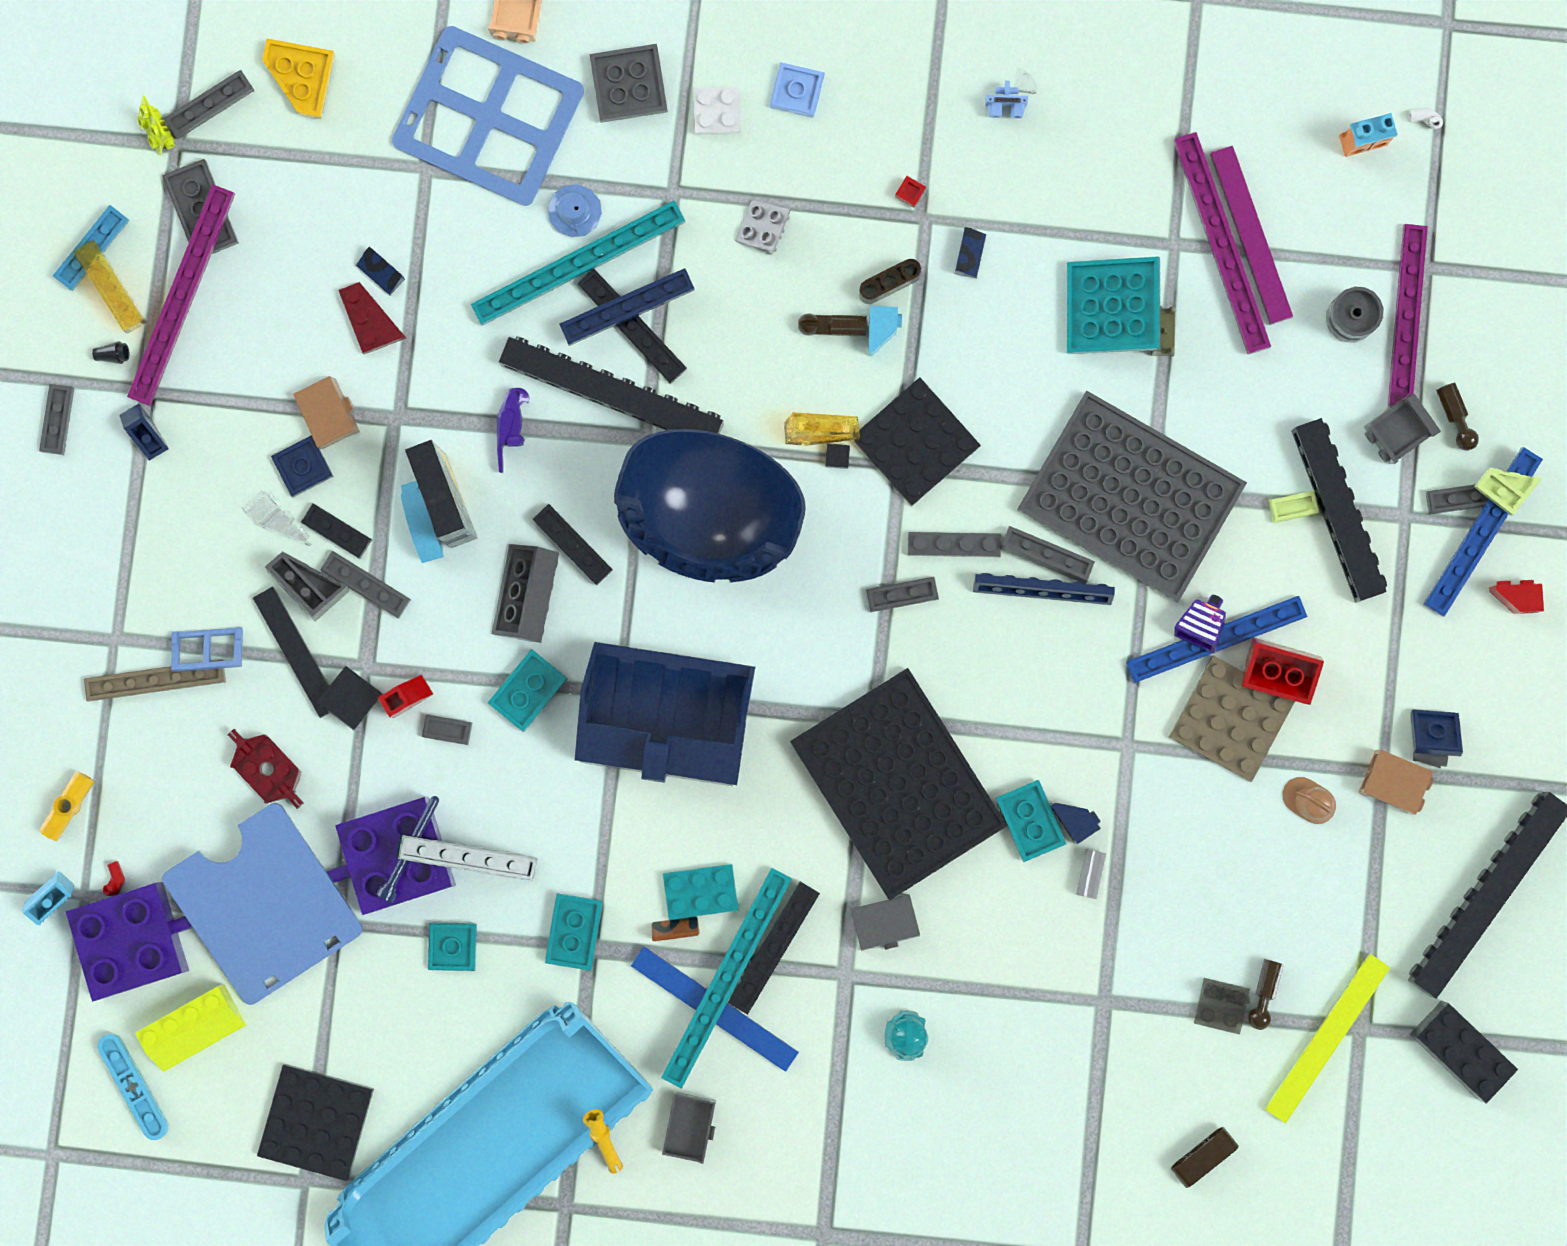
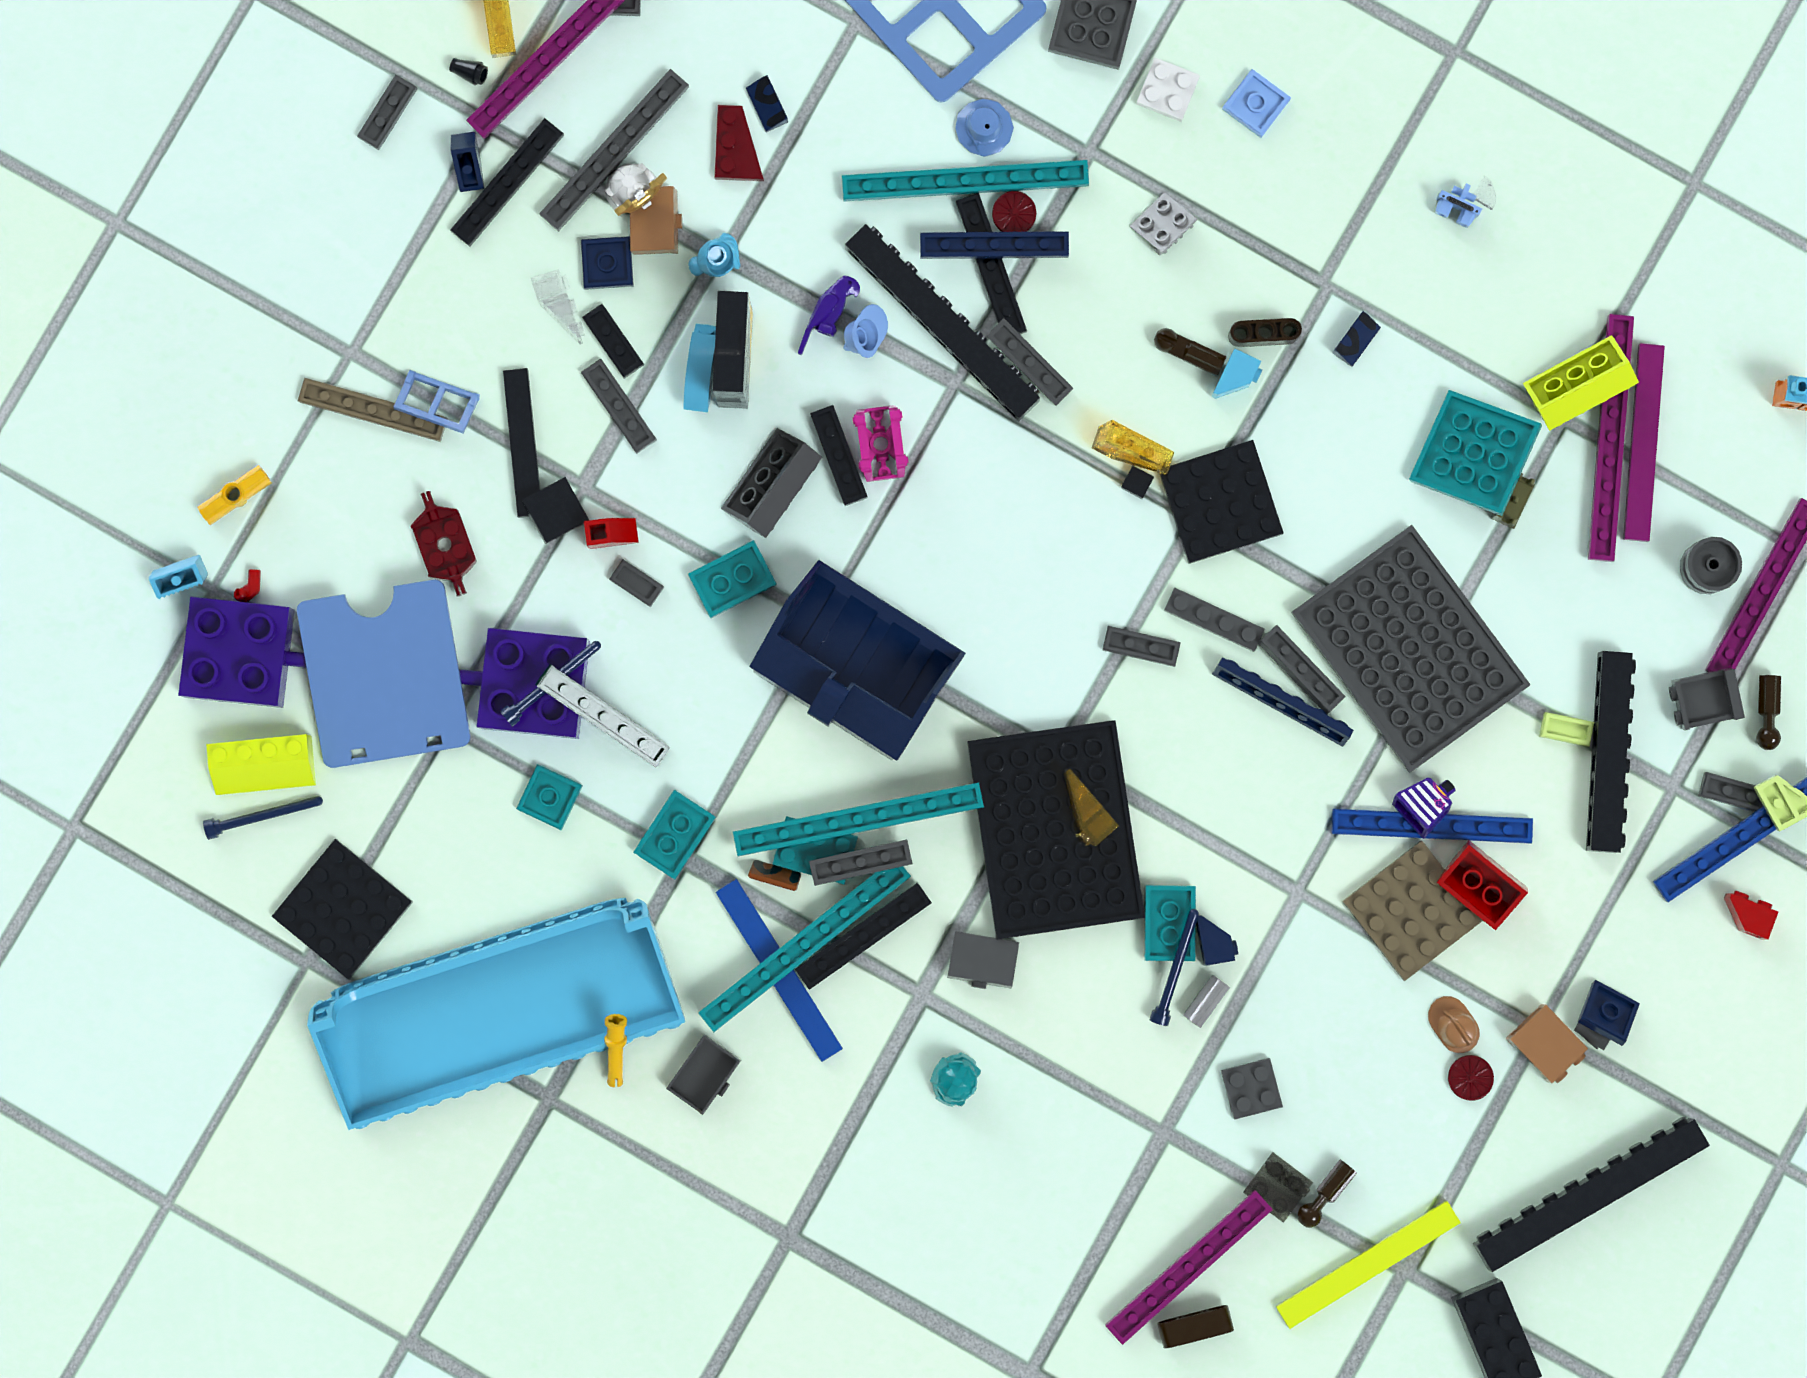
camera: 20 degrees right, 0 degrees up
medium azure piece [97,1033,168,1140] -> none
dark grey wedge [265,551,349,622] -> none
dark blue windscreen [614,429,806,583] -> none
red plate [895,176,926,208] -> none
none -> dark blue piece [203,796,323,840]
none -> black tile [450,118,564,247]
none -> dark grey plate [539,69,689,232]
none -> white helmet [605,163,667,216]
none -> medium azure hair [688,233,740,277]
none -> teal plate [733,782,984,857]
none -> dark grey plate [809,839,913,886]
none -> light blue piece [843,304,888,358]
none -> dark pink piece [852,405,909,482]
none -> dark grey plate [986,318,1074,406]
none -> dark red wheel [992,191,1037,232]
none -> clear yellow slope [1064,769,1119,846]
none -> magenta plate [1105,1190,1273,1345]
none -> dark blue piece [1149,909,1199,1026]
none -> dark grey plate [1221,1058,1283,1120]
none -> dark red wheel [1448,1055,1494,1101]
none -> neon yellow slope [1523,335,1639,431]

